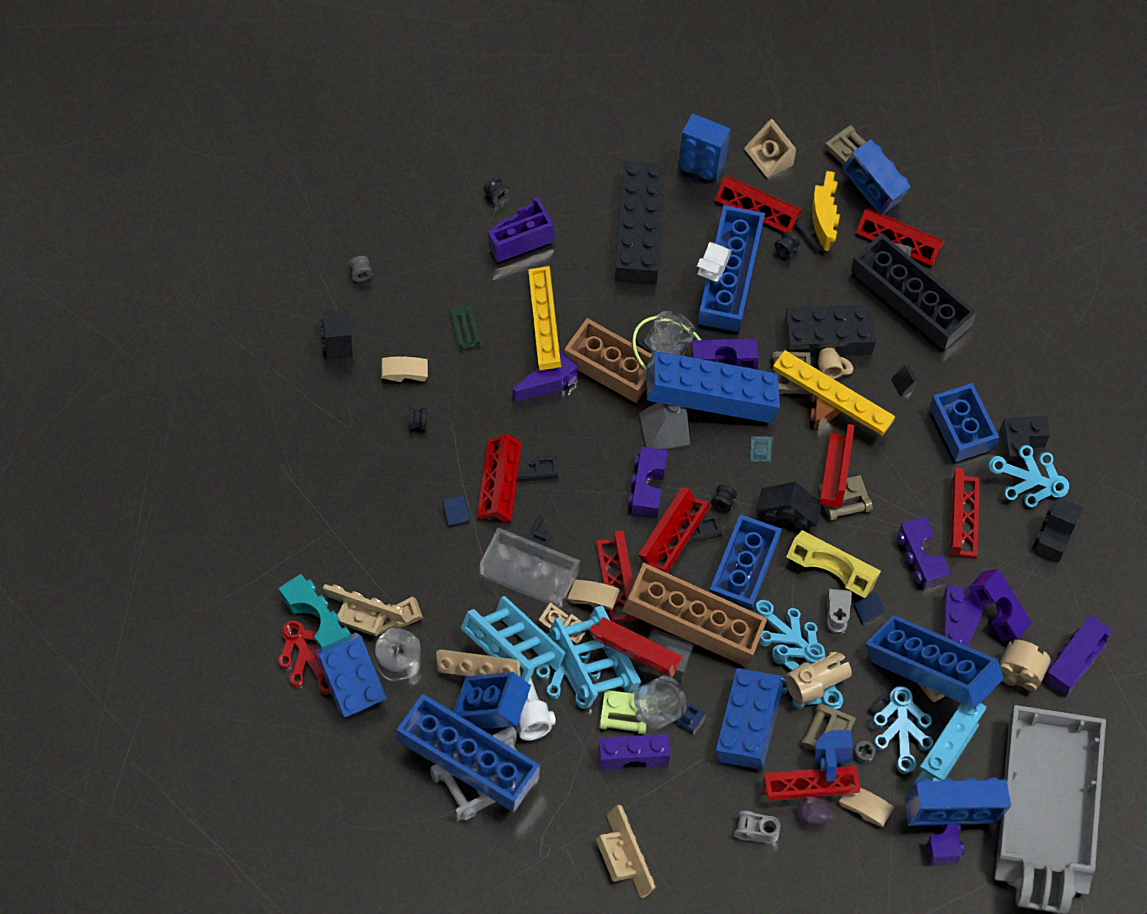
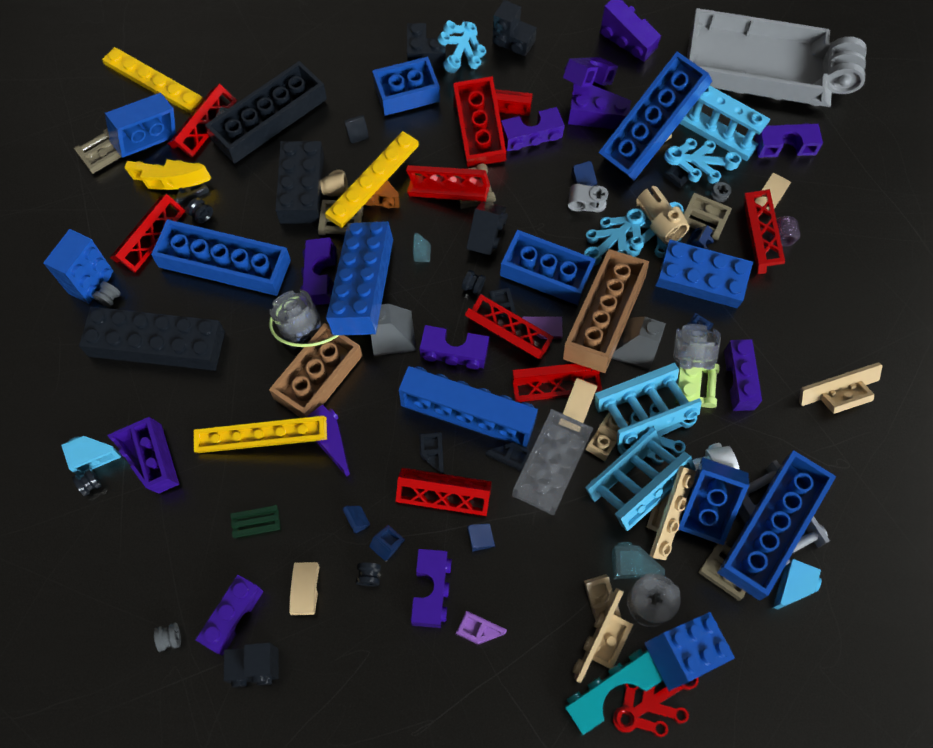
camera: 85 degrees left, 5 degrees up
red fence [589,617,683,679] -> none
white brick [697,242,732,282] -> none
light grey piece [734,811,780,844] -> none
tan slope [744,119,796,178] -> none
light yellow arch [786,530,881,598] -> none
blue brick [815,730,853,781] -> none
blue brick [904,777,1011,825] -> none
tan brick [999,640,1051,692] -> none
none -> medium azure slope [61,436,121,475]
none -> dark grey wheel [92,281,121,308]
none -> yellow plate [102,47,204,114]
none -> dark purple arch [196,575,264,656]
none -> dark blue slope [343,506,370,533]
none -> dark blue slope [369,525,405,561]
none -> blue brick [399,366,538,448]
none -> dark purple arch [411,549,452,628]
none -> red brick [453,76,506,168]
none -> medium lavender tile [456,611,507,644]
none -> medium lavender tile [522,317,563,339]
none -> clear light blue slope [612,542,665,579]
none -> dark blue tile [686,225,714,250]
none -> medium azure slope [773,559,822,610]

